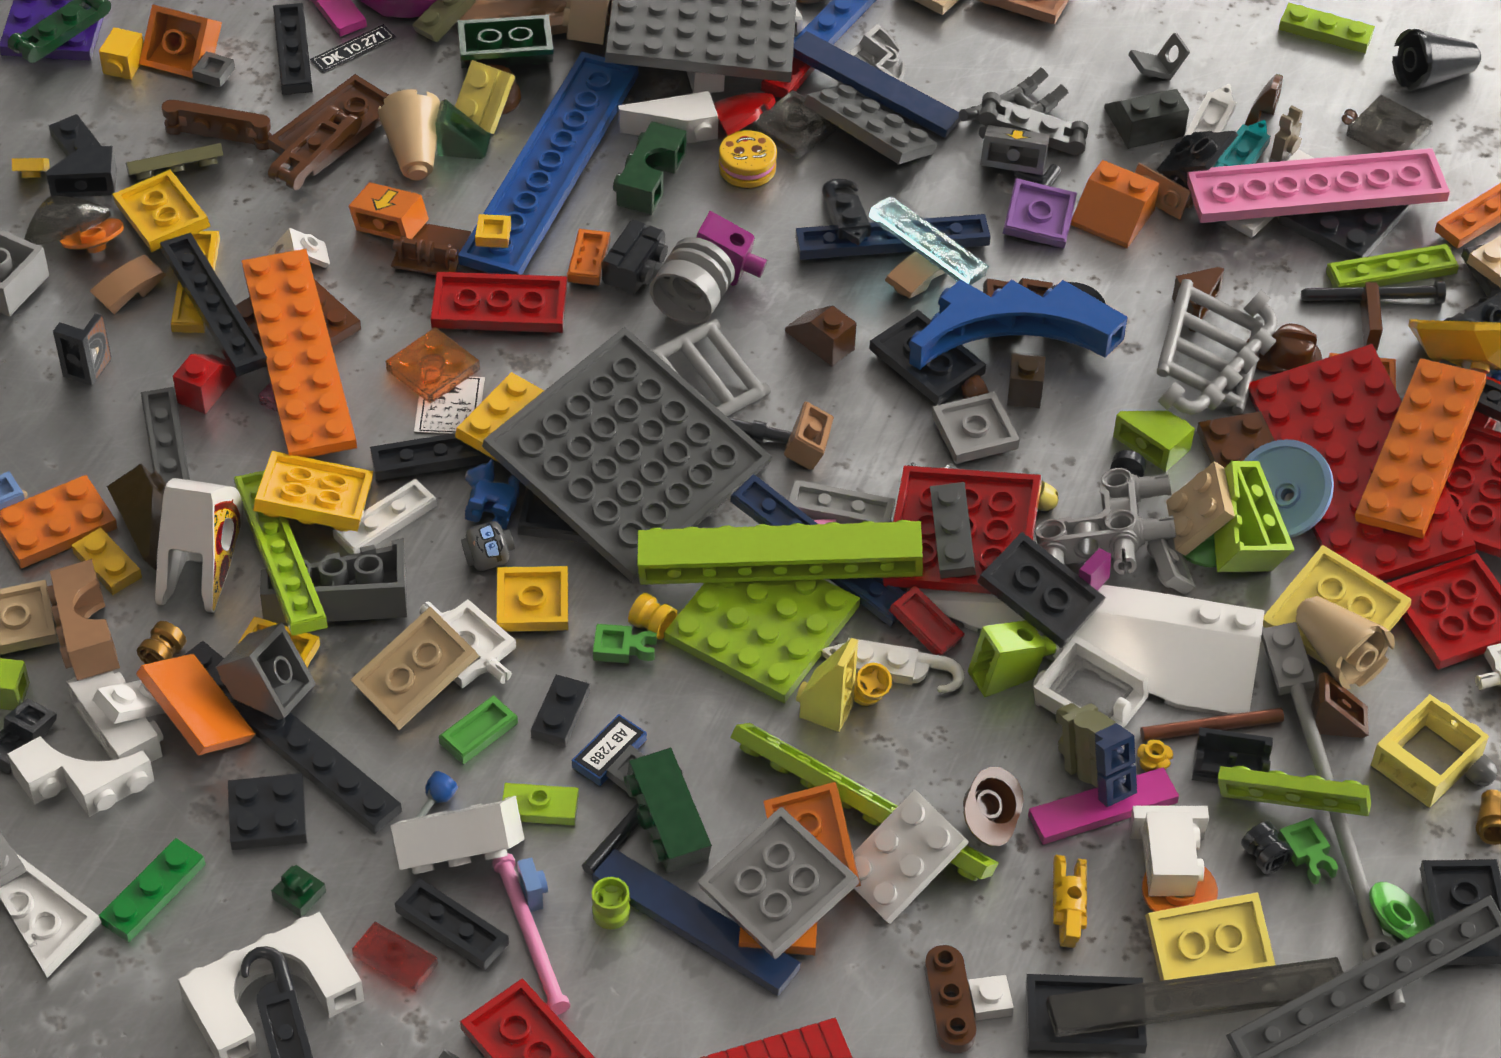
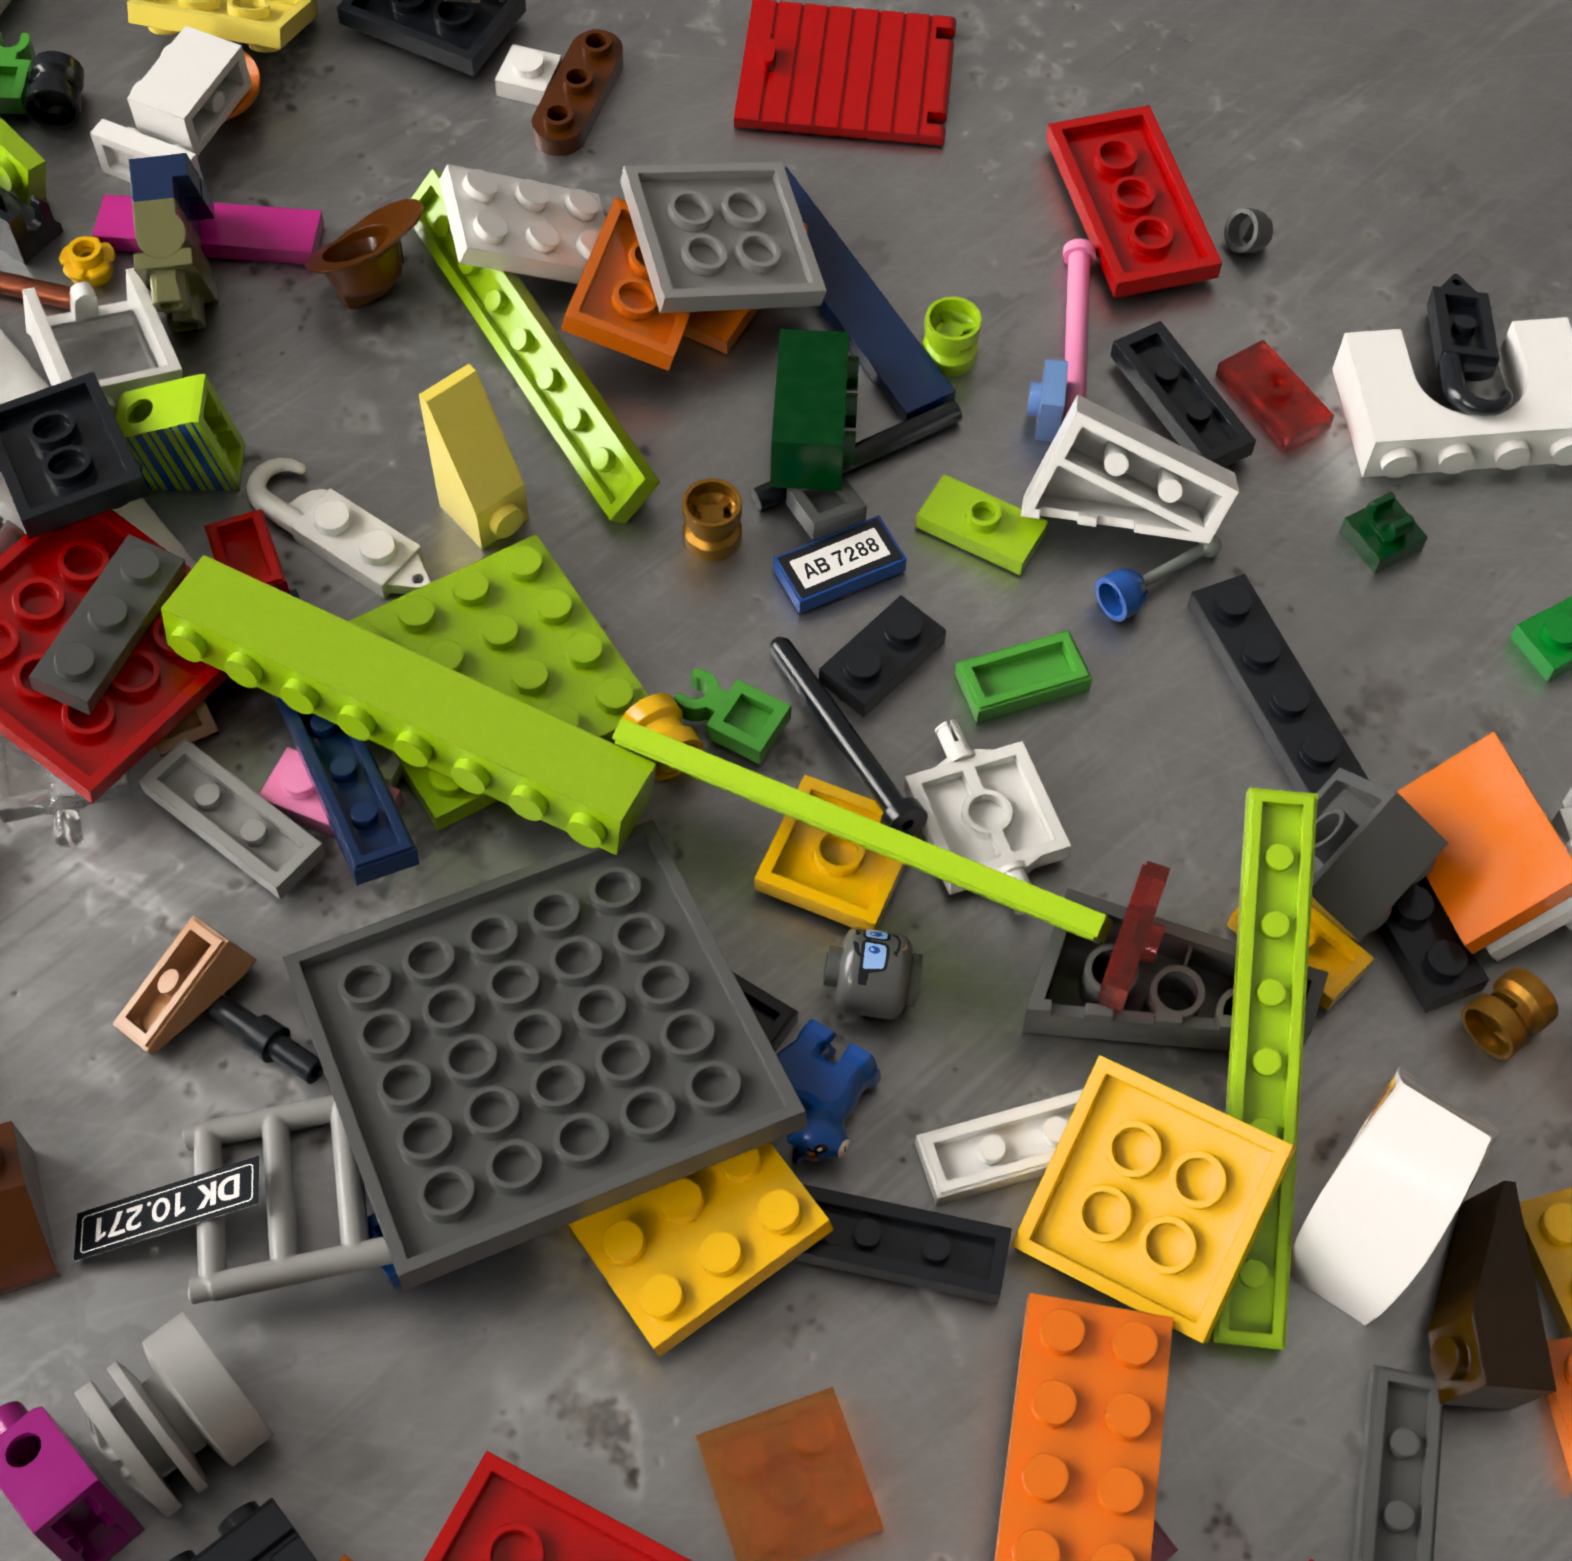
camera: 155 degrees left, 10 degrees up
black plate [228,773,307,850] -> none
tan plate [350,606,479,730] -> none
white sticker [414,374,485,434] -> none
yellow wheel [854,662,892,706] -> none
yellow hinge [1053,855,1087,948] -> none
none -> black sticker [74,1156,260,1262]
none -> lime tile [612,718,1113,945]
none -> pearl gold wheel [682,478,742,561]
none -> black bar [770,637,928,836]
none -> clear red plate [1097,861,1171,1012]

